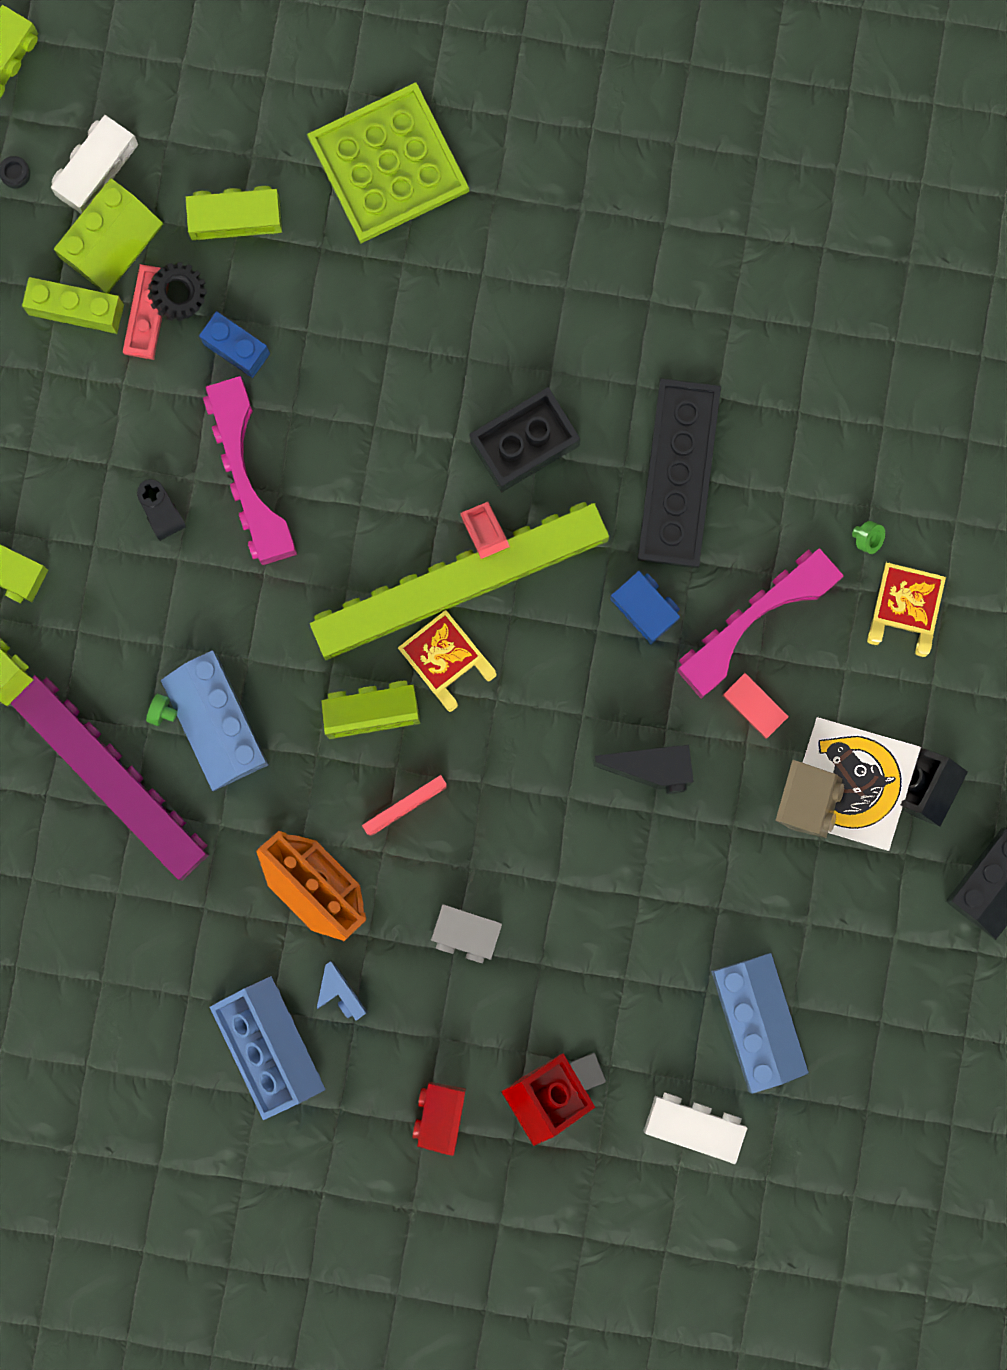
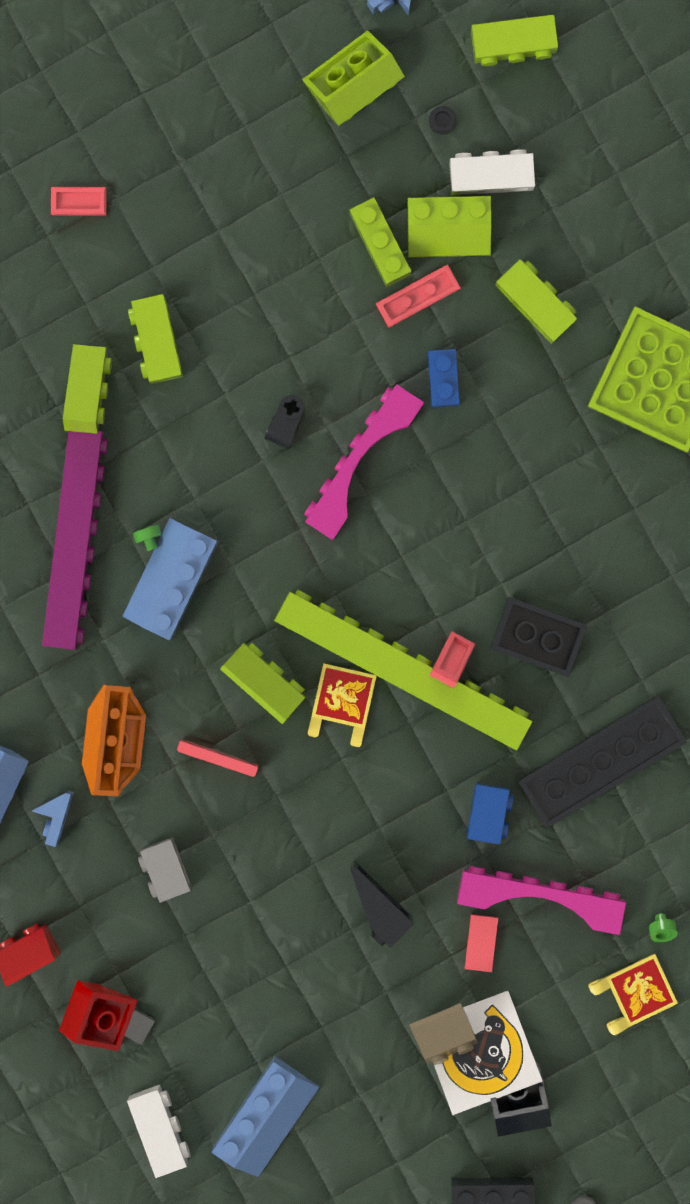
camera: 50 degrees right, 5 degrees up
black tyre [148,262,207,321] -> none

